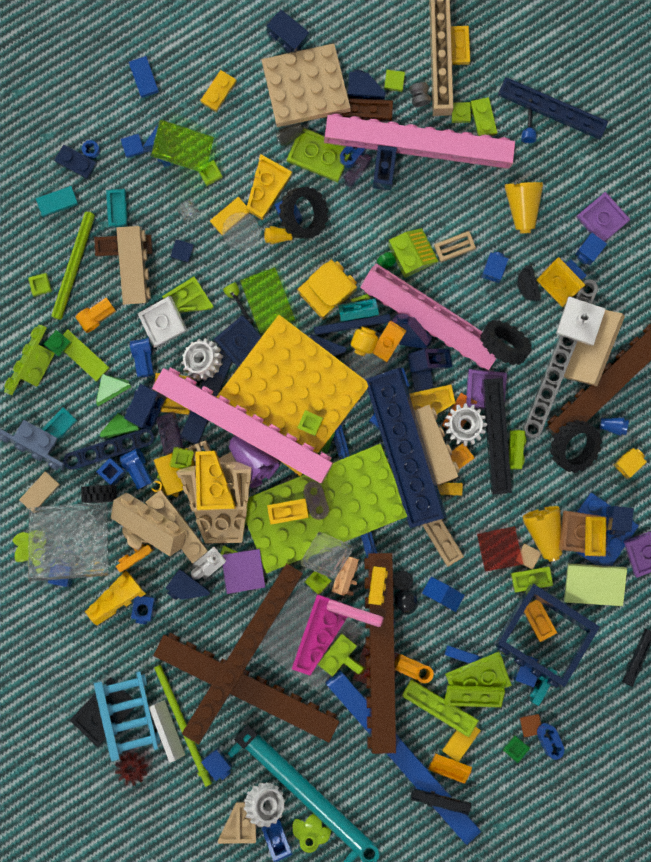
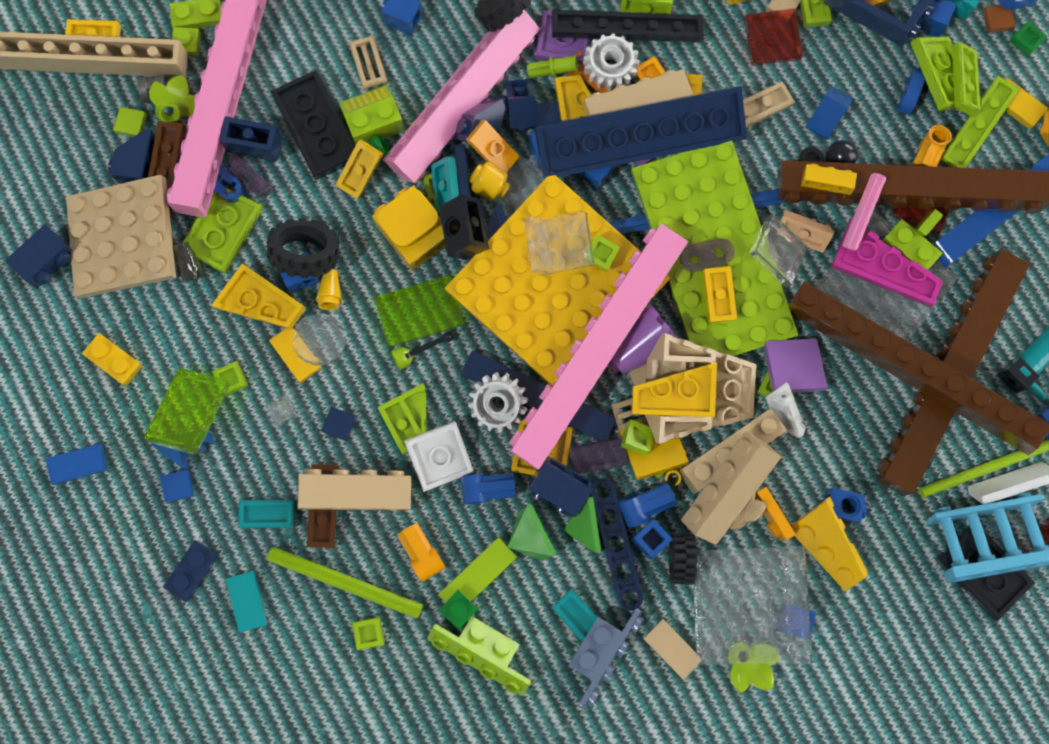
camera: 90 degrees left, 5 degrees down
blue bush [82,140,100,159] -> none
dark blue slope [166,569,212,600] -> none
dark blue tile [213,315,261,368] -> none
lime plate [305,568,331,595] -> none
none -> lime plate [149,75,195,123]
none -> black tile [270,70,355,181]
none -> yellow plate [335,140,384,199]
none -> black brick [439,194,489,260]
none -> clear bracket [524,211,594,275]
none -> lime axle [527,55,578,78]

